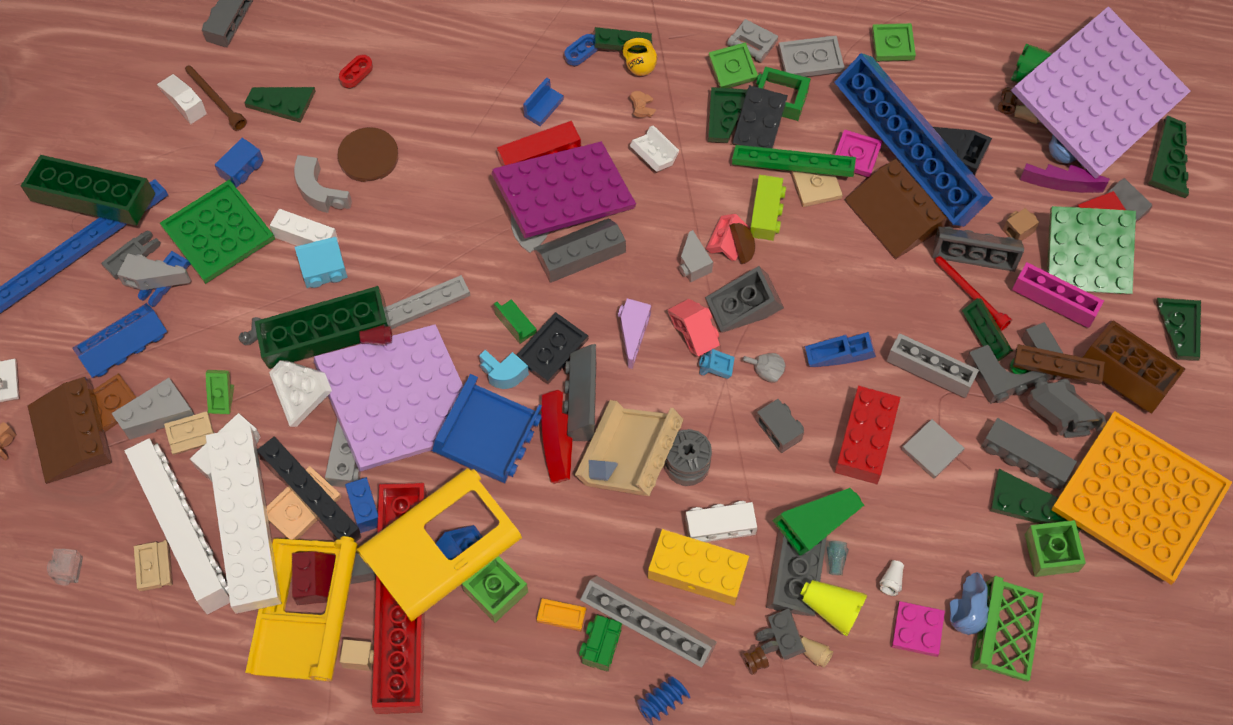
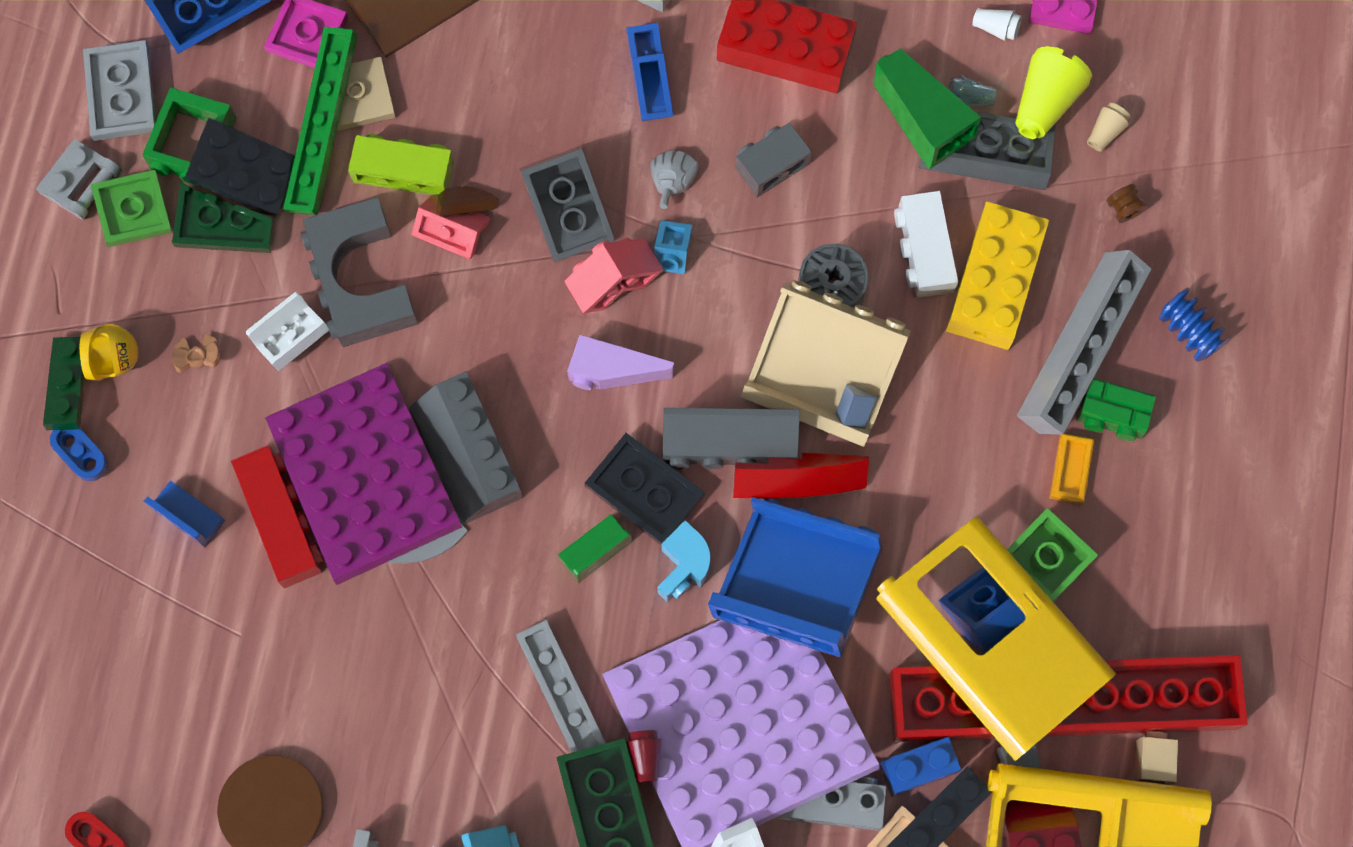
camera: 90 degrees left, 10 degrees up
light grey slope [679,230,713,283] -> none
dark grey hinge [756,609,806,660] -> none
none -> dark grey arch [300,197,418,347]

